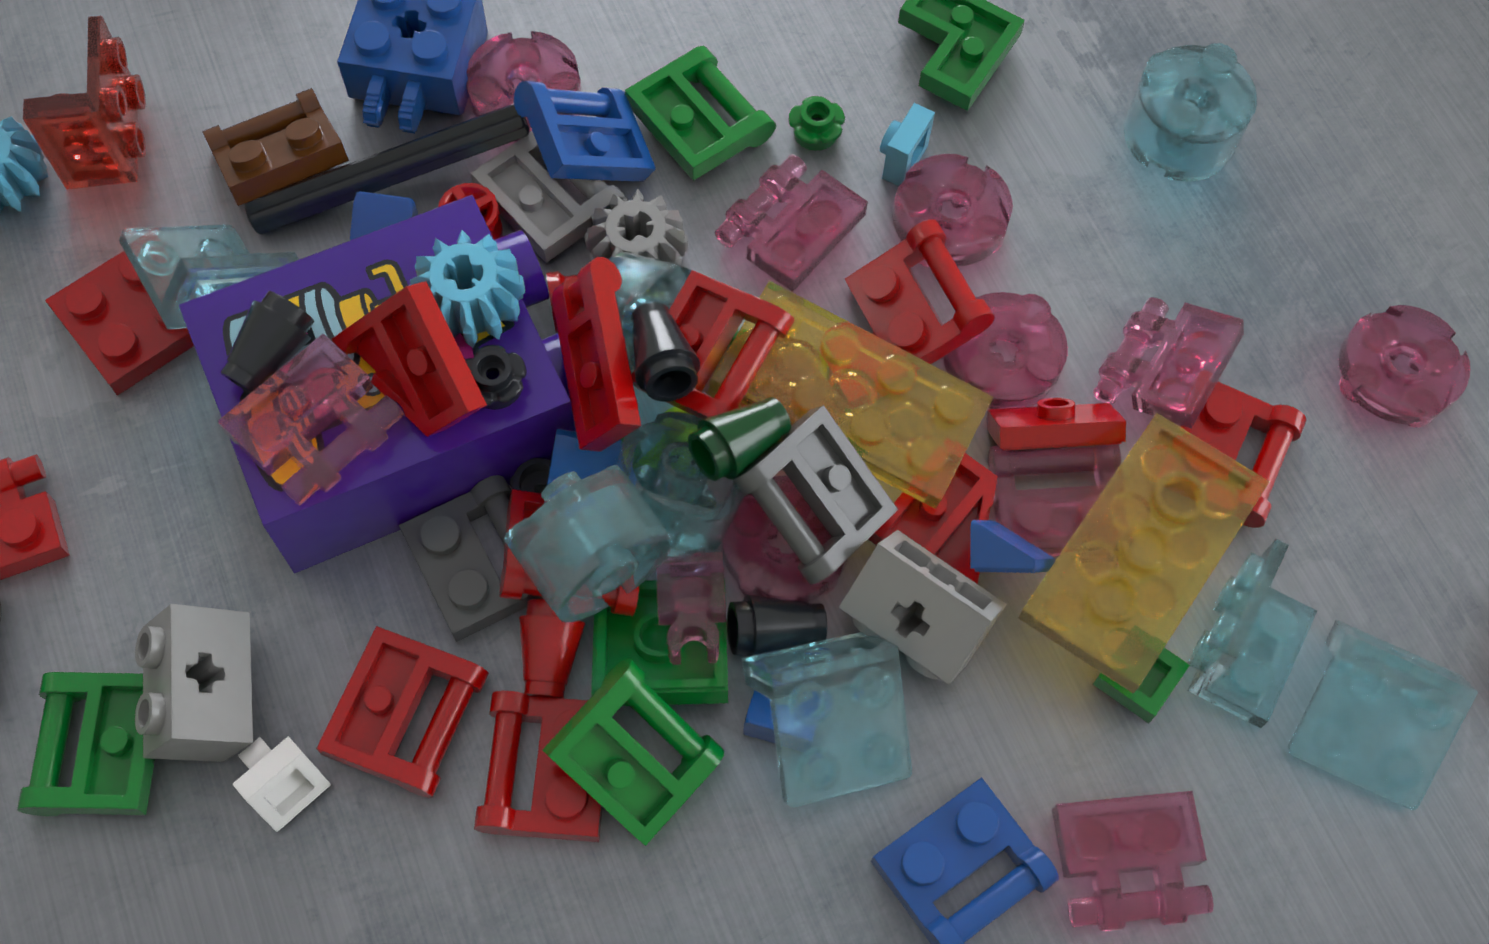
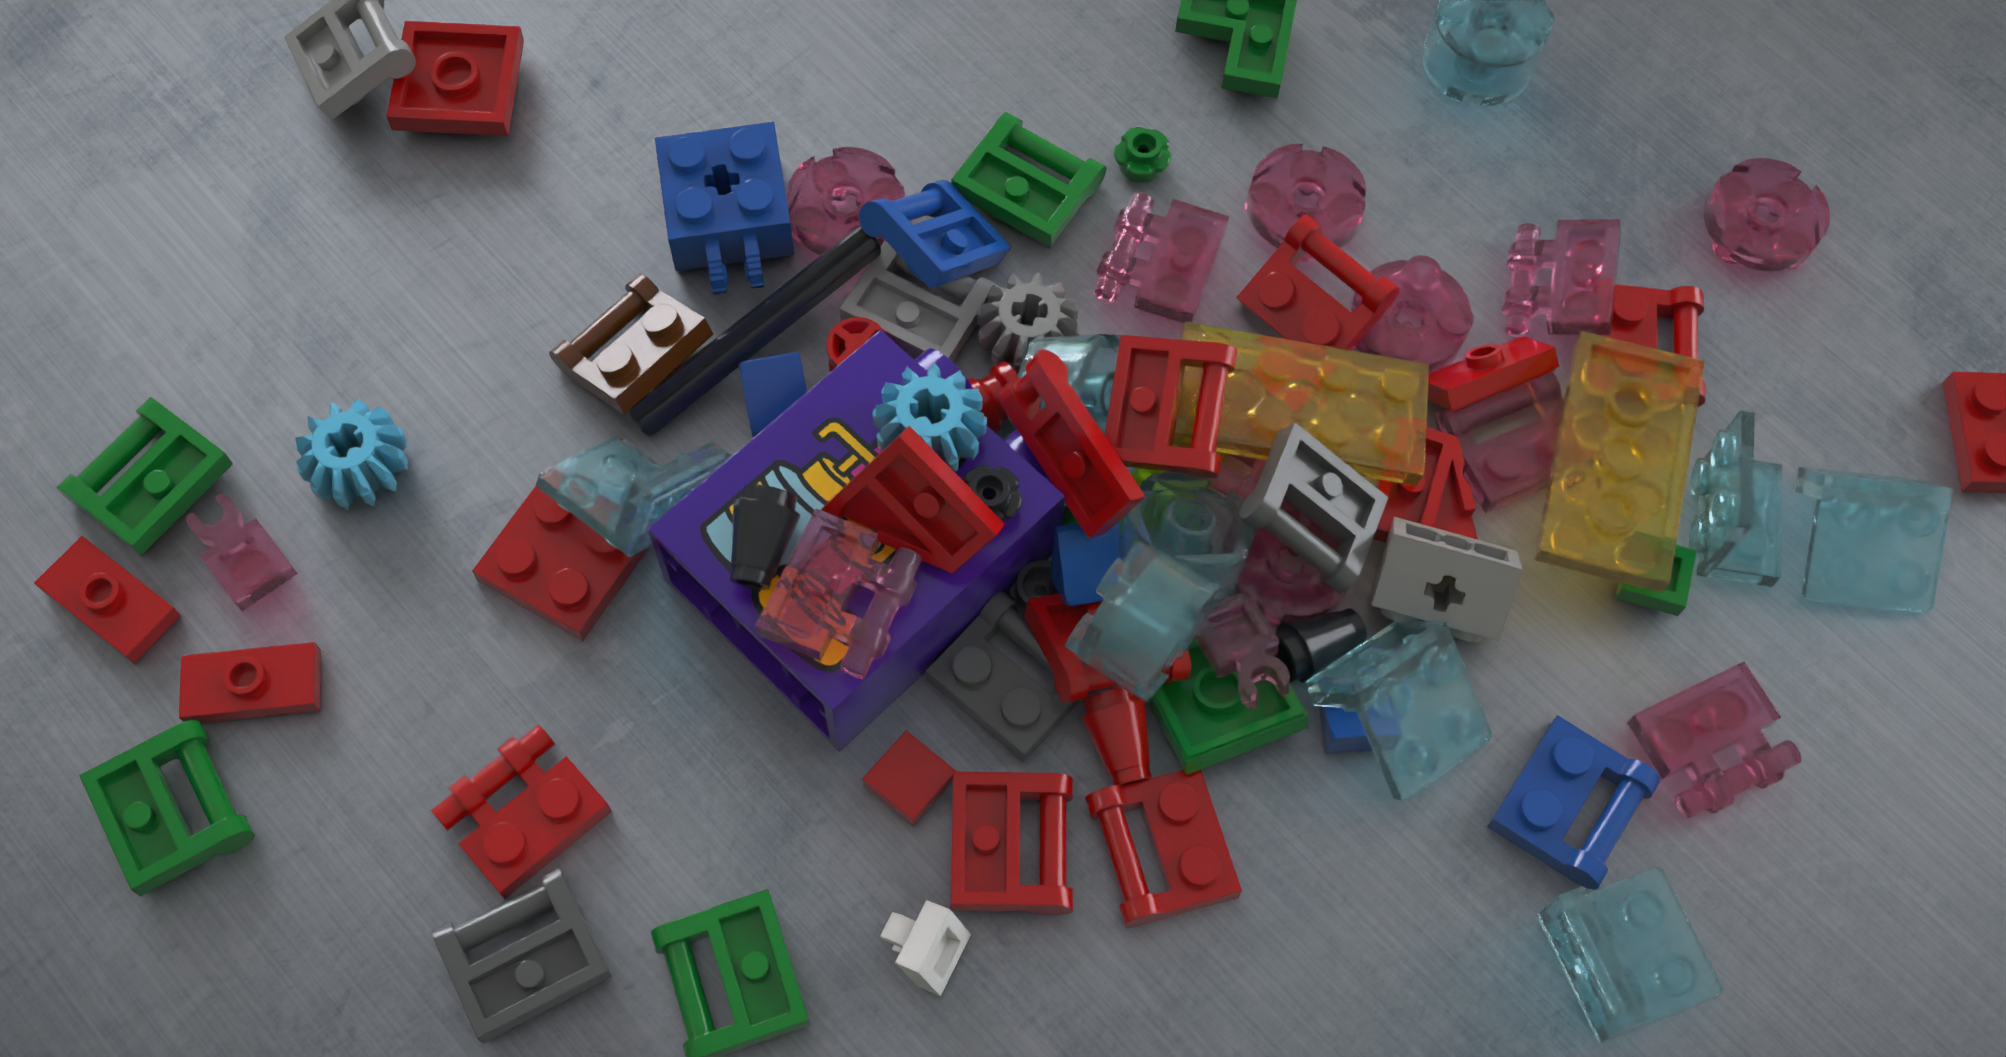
camera: 20 degrees left, 0 degrees up
clear red bracket [23,15,146,190] -> none
light grey brick [135,604,253,762] -> none
green plate [543,658,724,846] -> none
black cone [631,302,700,402] -> none
dark green cone [688,397,791,482] -> none
medium azure plate [879,103,935,188] -> none
blue slope [970,520,1055,573] -> none
none -> red tile [862,730,956,827]

